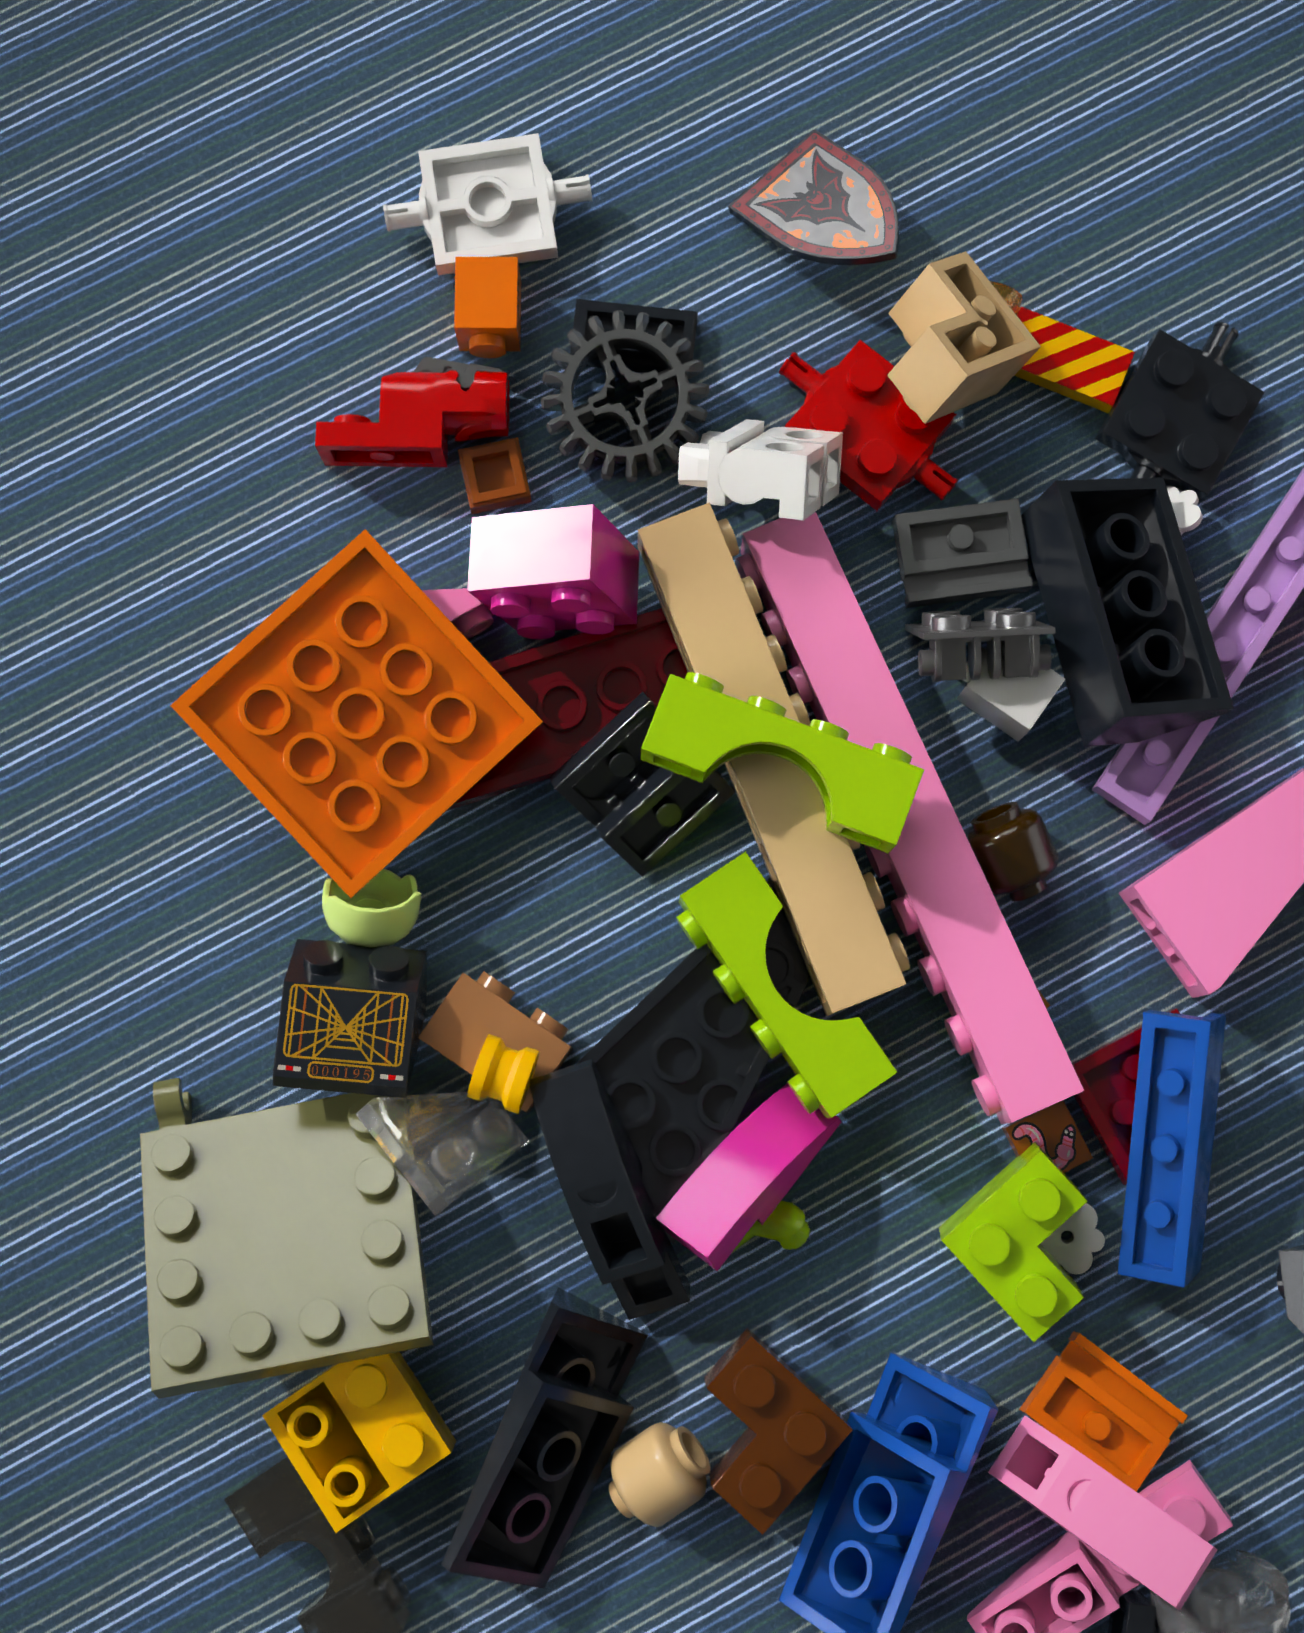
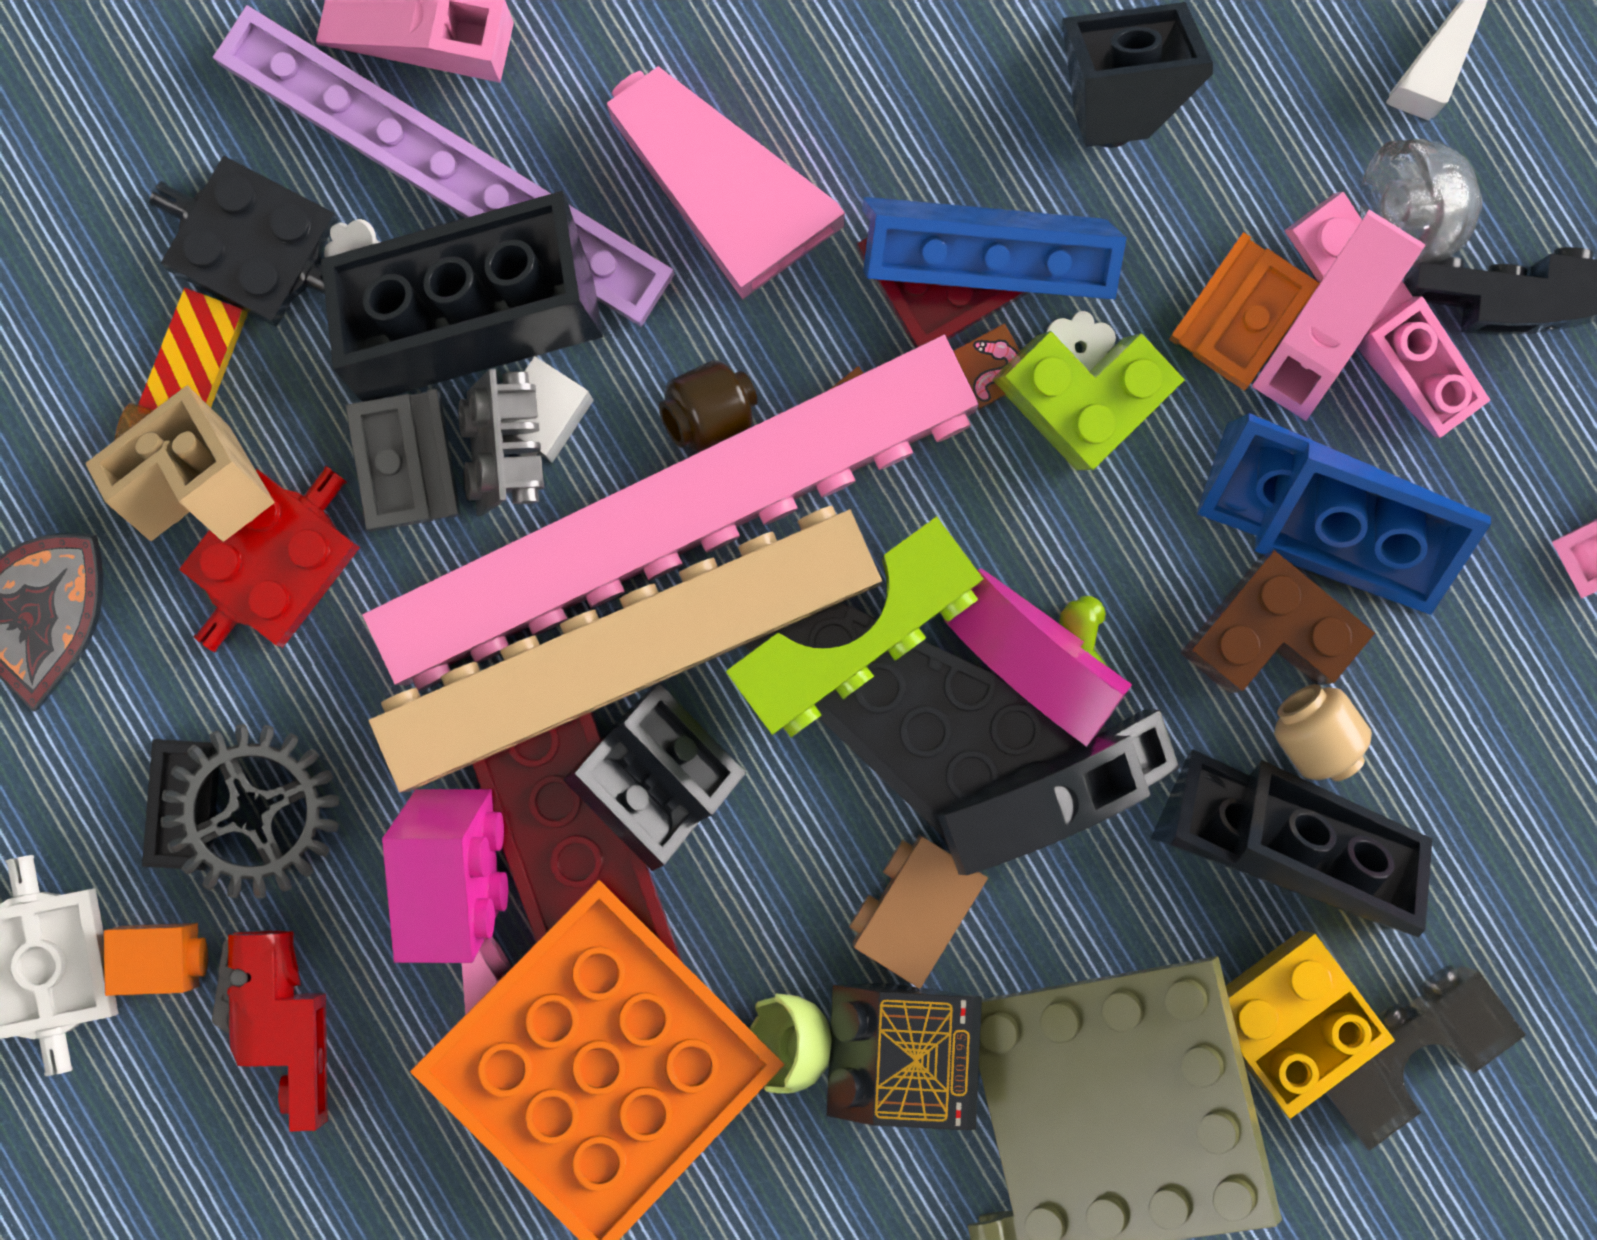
camera: 90 degrees left, 5 degrees up
clear wing [356,1092,529,1216] -> none
dark orange tile [458,437,532,514] -> none
yellow wheel [467,1034,540,1114] -> none
lime arch [641,672,924,853] -> none
white hips [678,419,843,521] -> none

